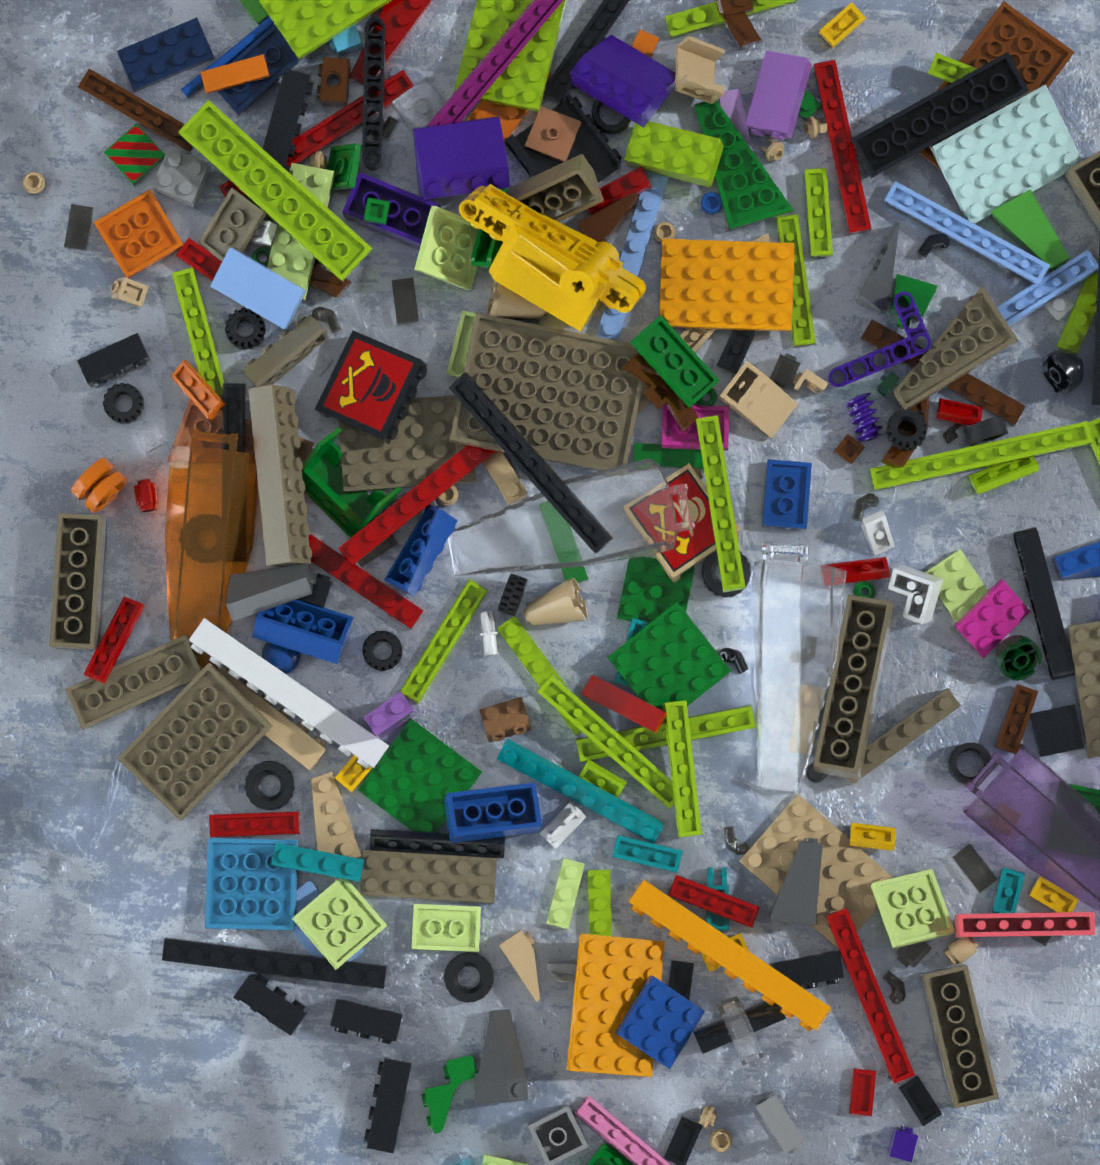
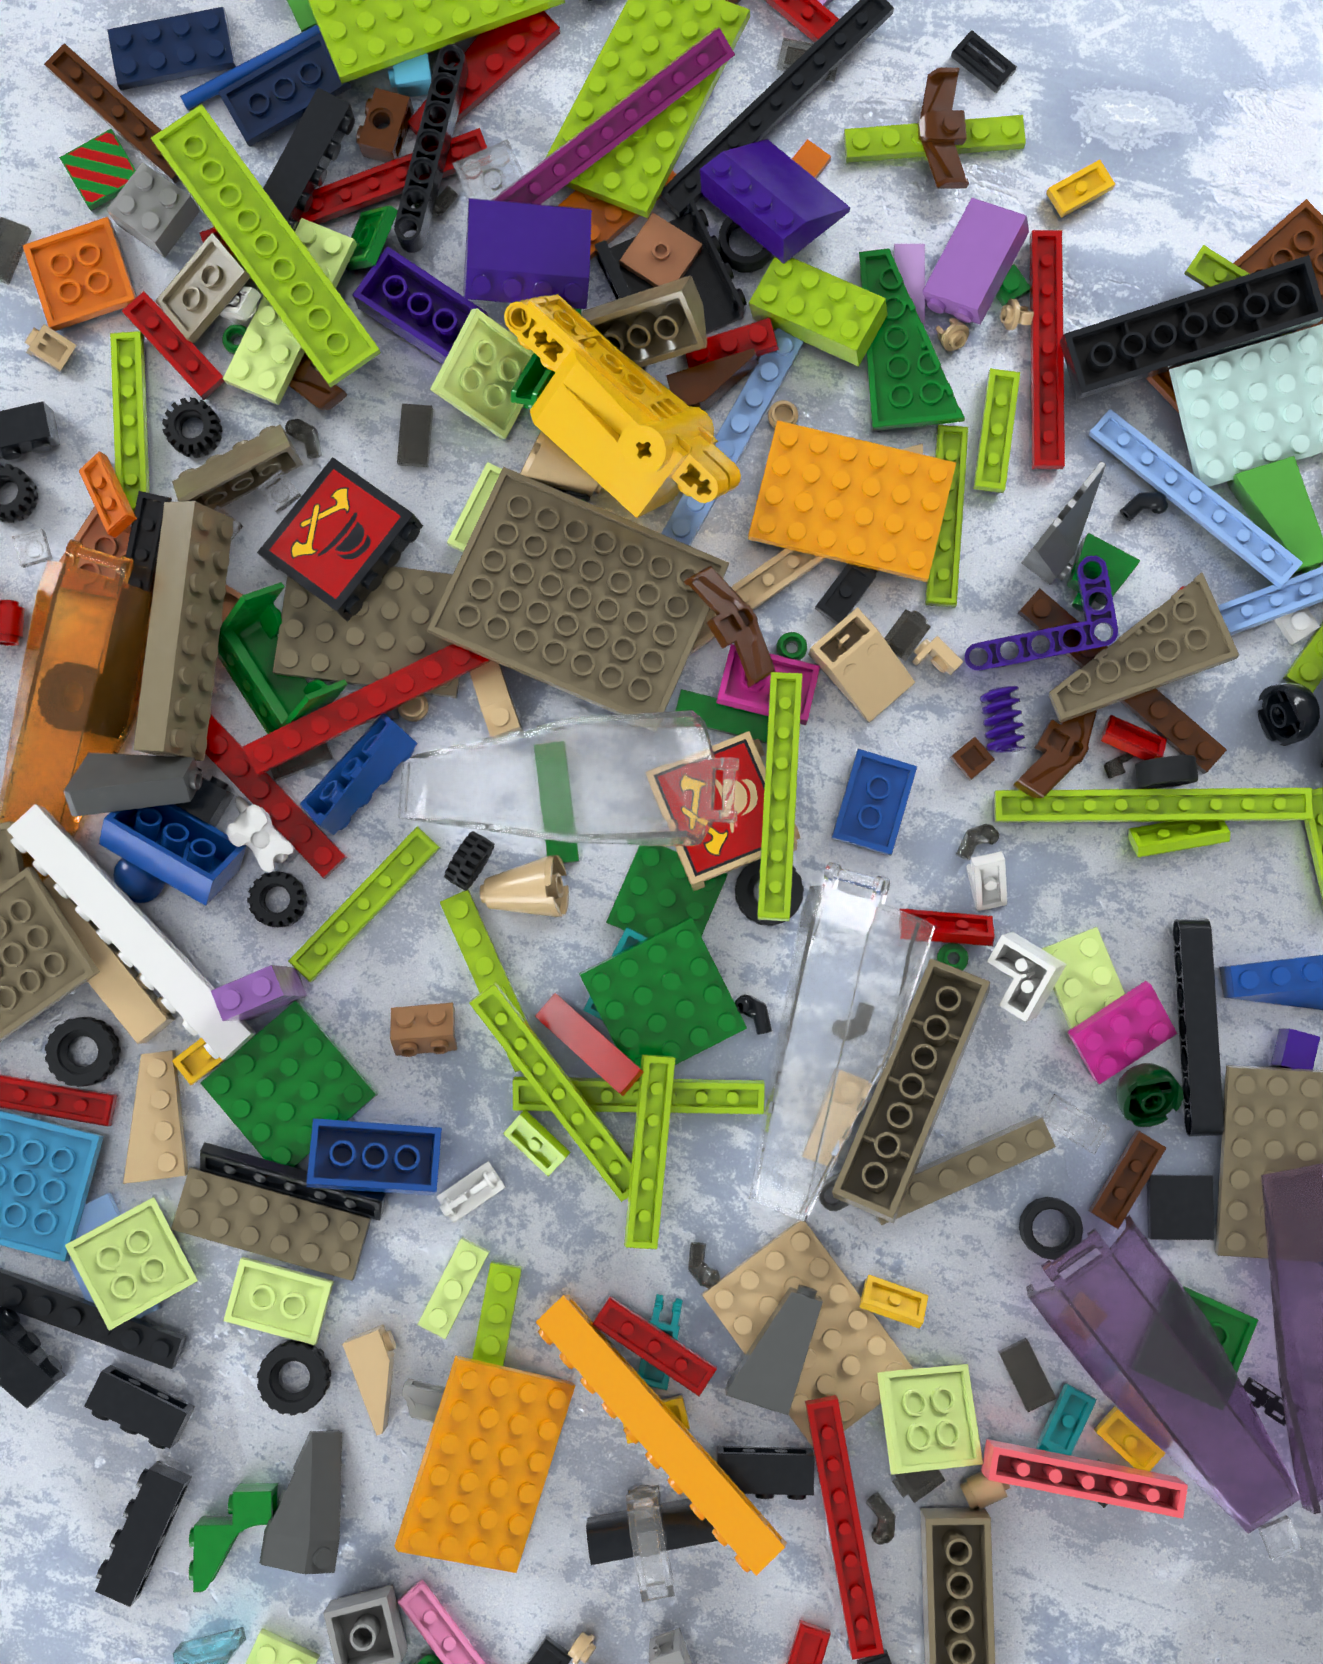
camera: 15 degrees right, 0 degrees up
orange tile [200,54,270,94] -> none
light blue tile [210,247,306,329] -> none
teal plate [271,843,364,882] -> none
tan plate [310,151,328,169] -> none
green plate [364,198,390,225] -> none
black plate [449,372,613,554] -> none
white axle [480,611,498,656] -> none
teal plate [497,738,665,844] -> none
teal plate [612,835,683,873] -> none
blue plate [615,975,705,1069] -> none
green plate [630,315,720,408] -> none
black tile [668,960,694,1000] -> none
tan panel [675,36,725,104] -> none
blue tile [700,192,723,215] -> none
clear green piece [877,371,900,397] -> none
black tyre [887,408,927,451] -> none
none -> white animal [226,796,294,872]

